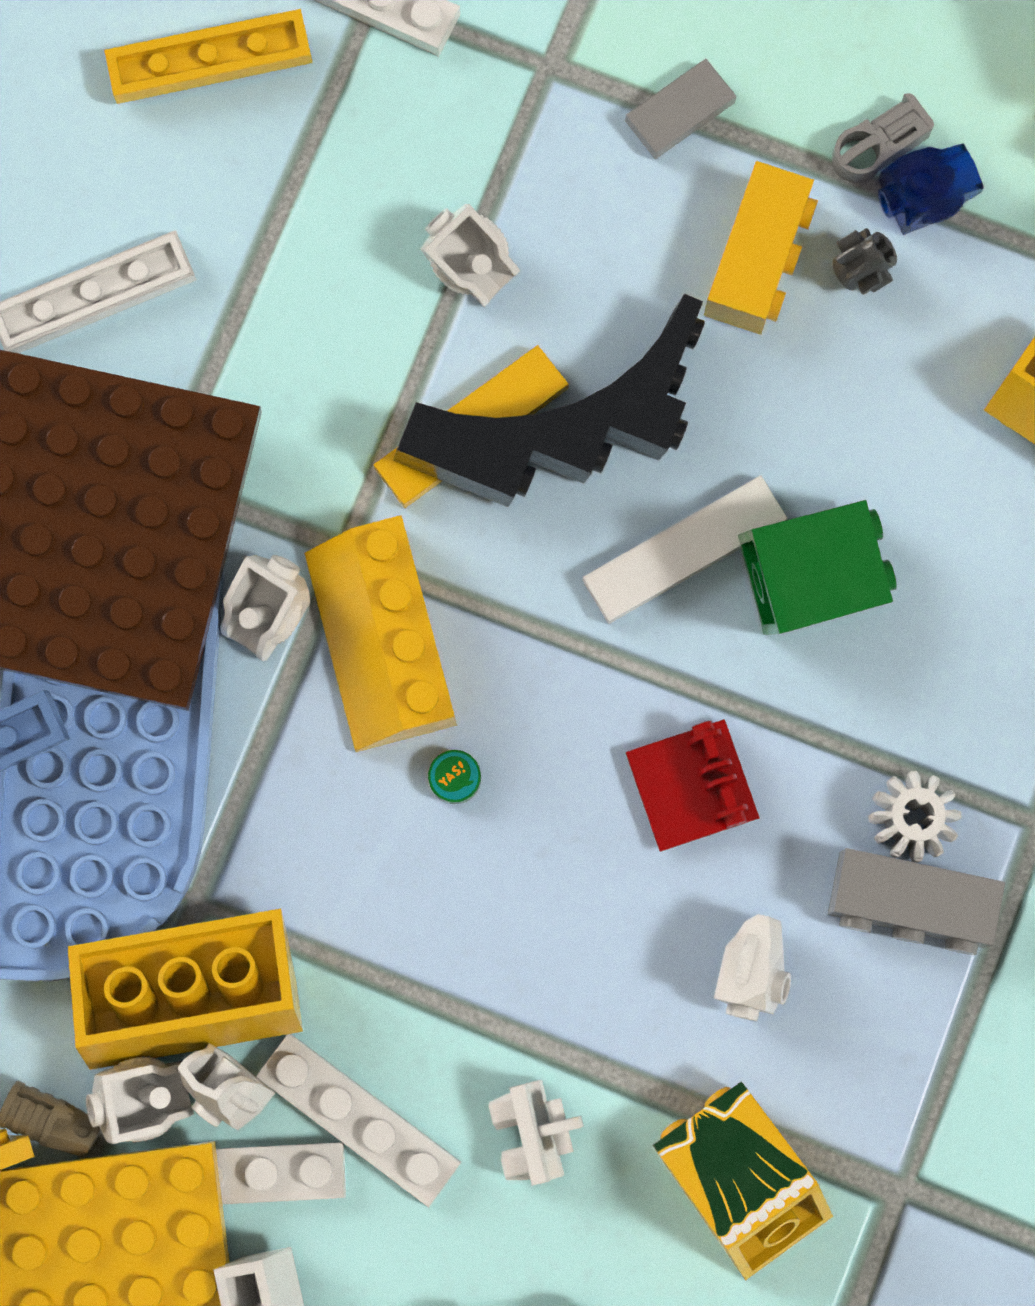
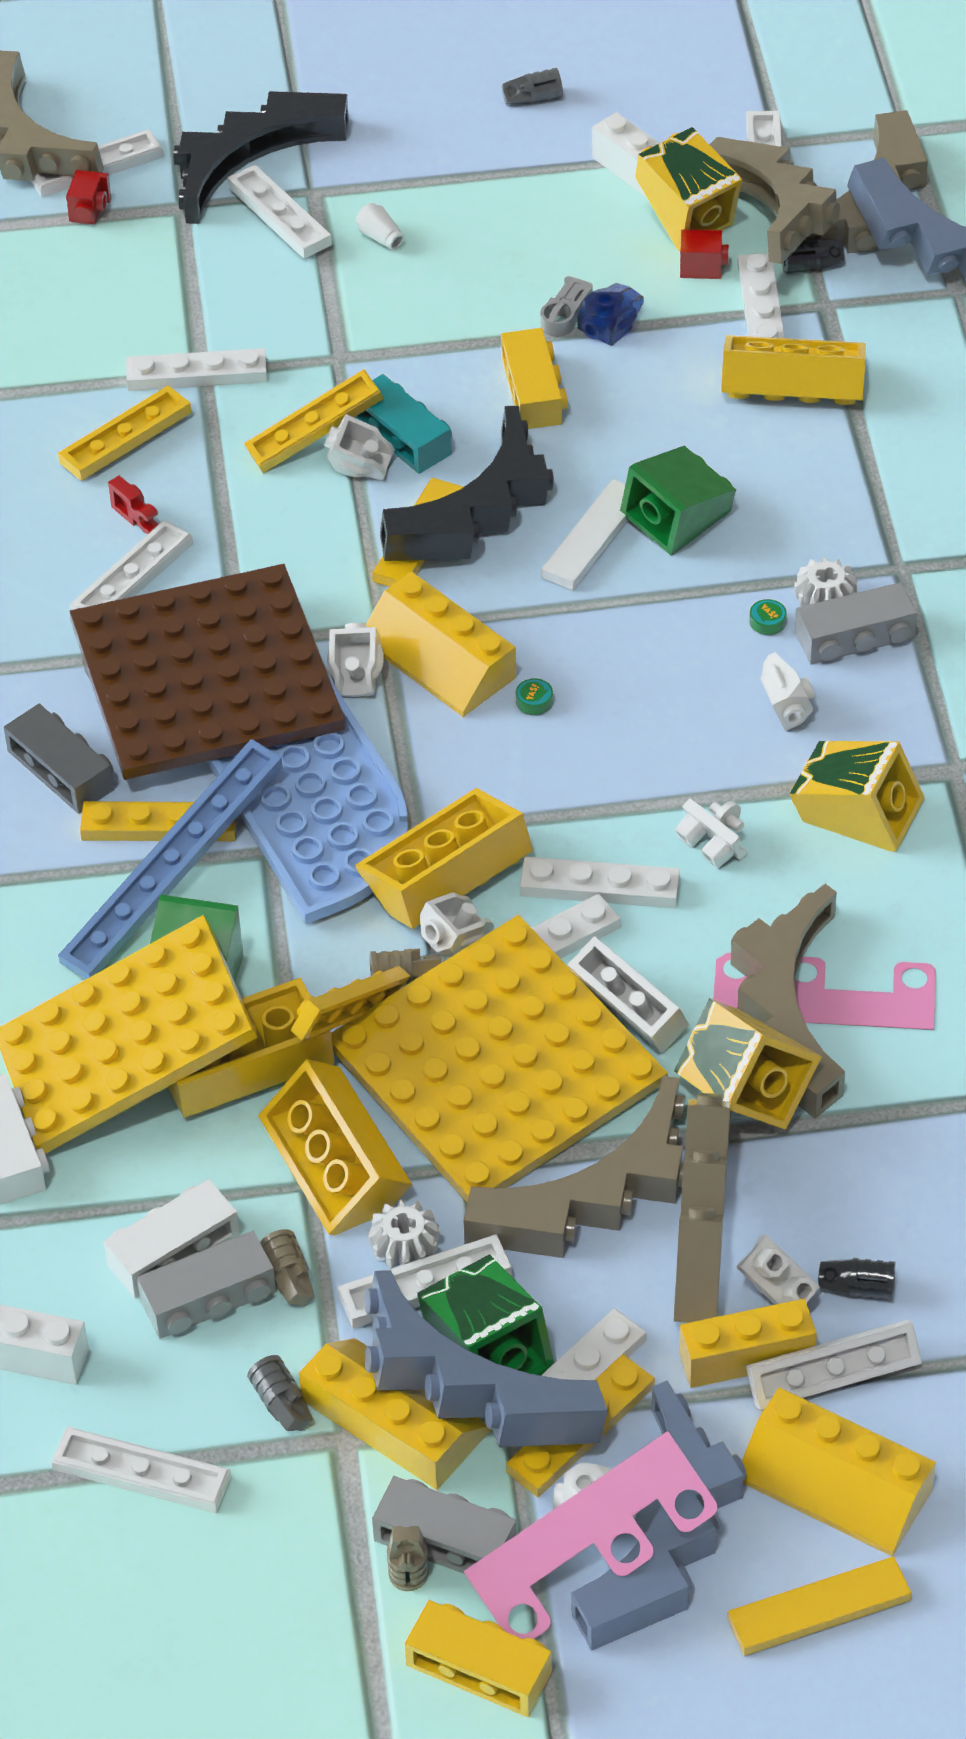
camera: 30 degrees left, 30 degrees down
white hand [178,1043,275,1130] -> none
light grey tile [625,58,736,159] -> none
red hinge [625,719,760,852] -> none
dark grey gear [833,228,897,295] -> none
none -> red plate [108,475,159,534]
none -> yellow tile [244,369,384,473]
none -> teal brick [354,374,452,474]
none -> green tile [749,599,787,635]

